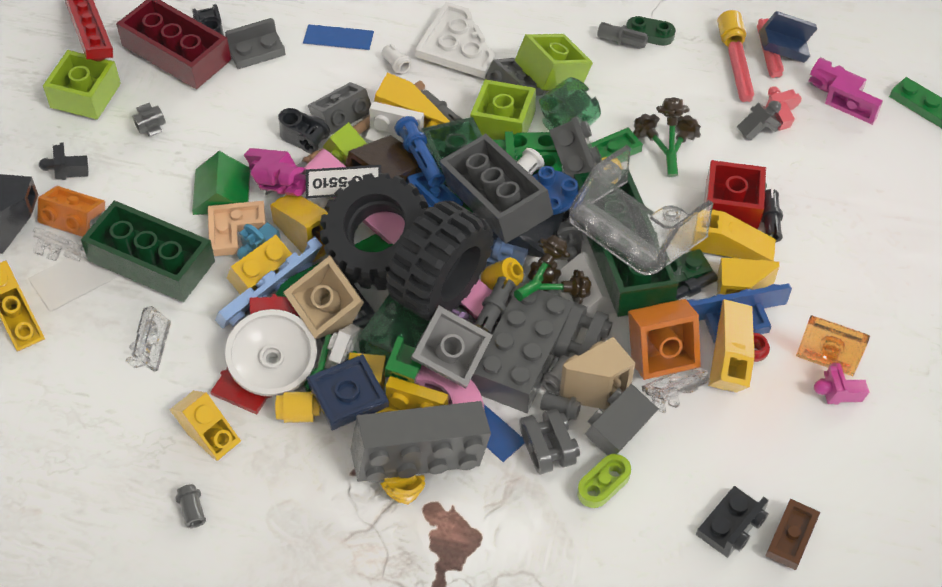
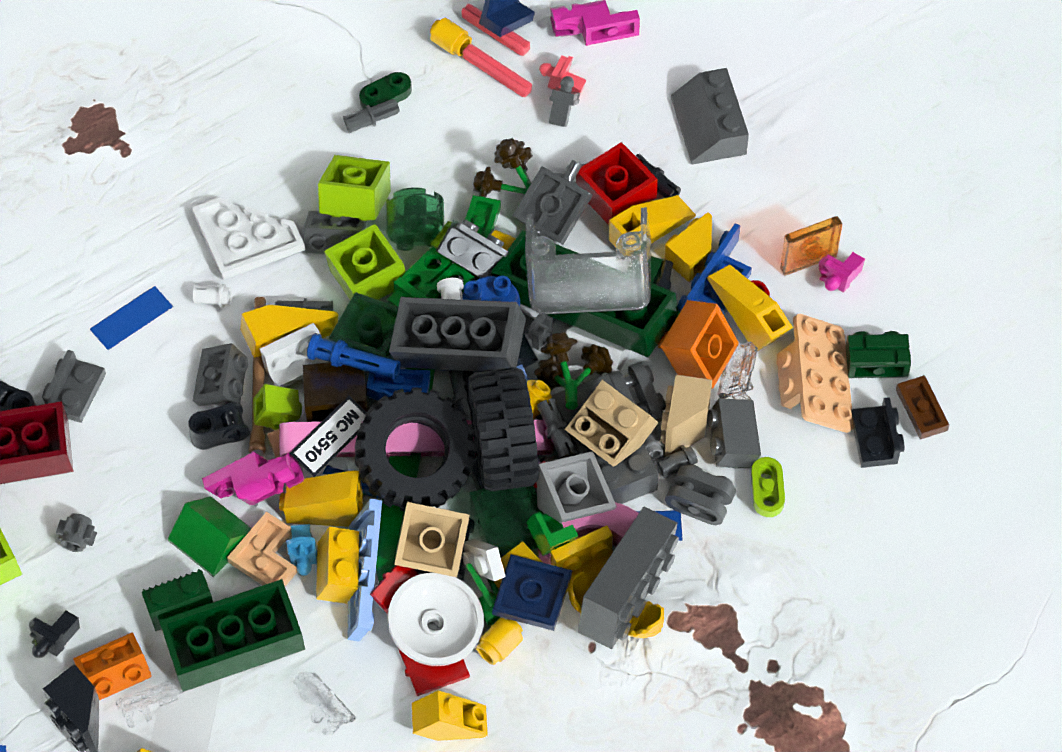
camera: 45 degrees left, 5 degrees up
none -> dark green brick [141,569,213,632]
none -> dark grey plate [512,160,593,245]
none -> tan slope [565,380,659,467]
none -> dark grey slope [671,68,749,165]
none -> light nougat bracket [777,314,854,433]
none -> dark green brick [845,331,911,378]

